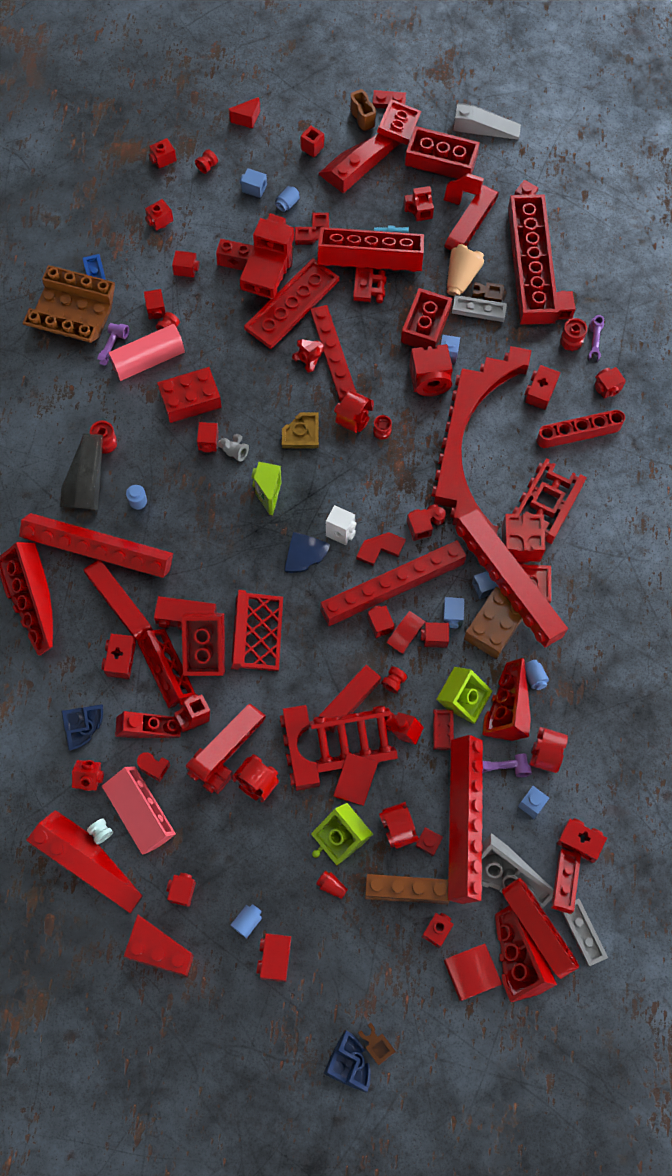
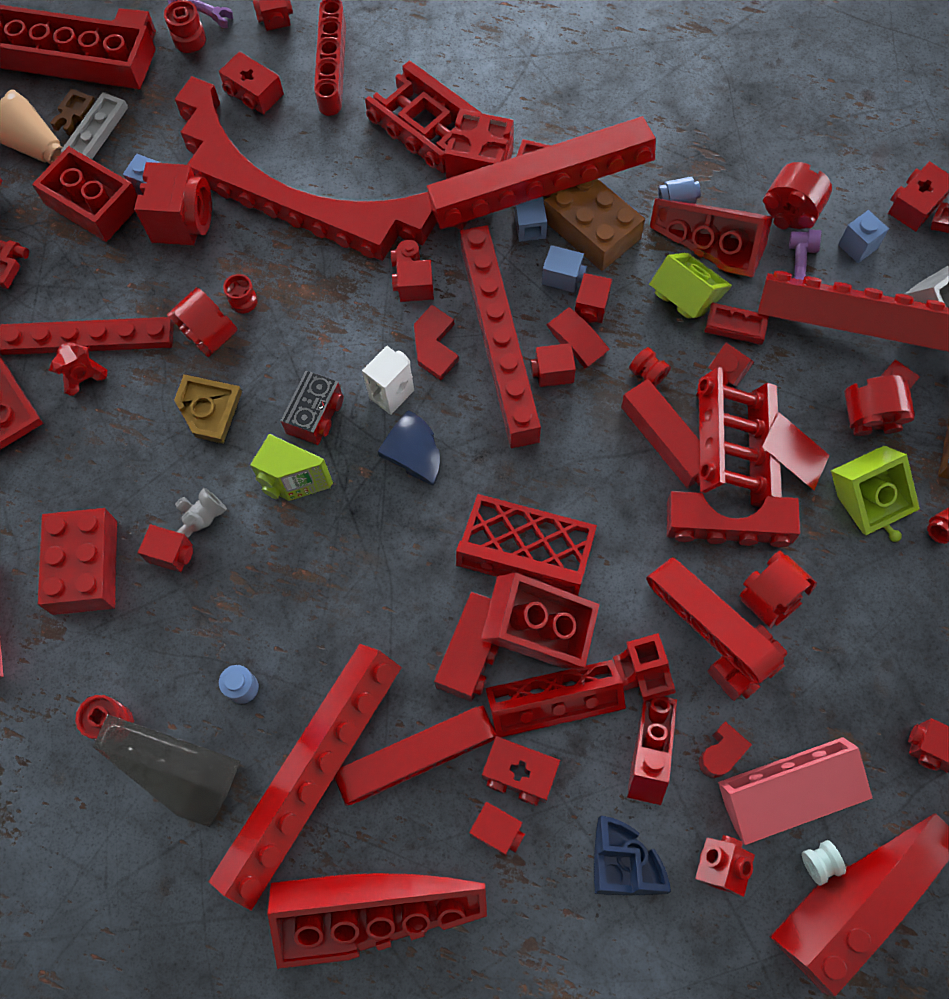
camera: 70 degrees left, 0 degrees up
none -> brick [281,371,344,445]
none -> red brick [469,801,525,857]

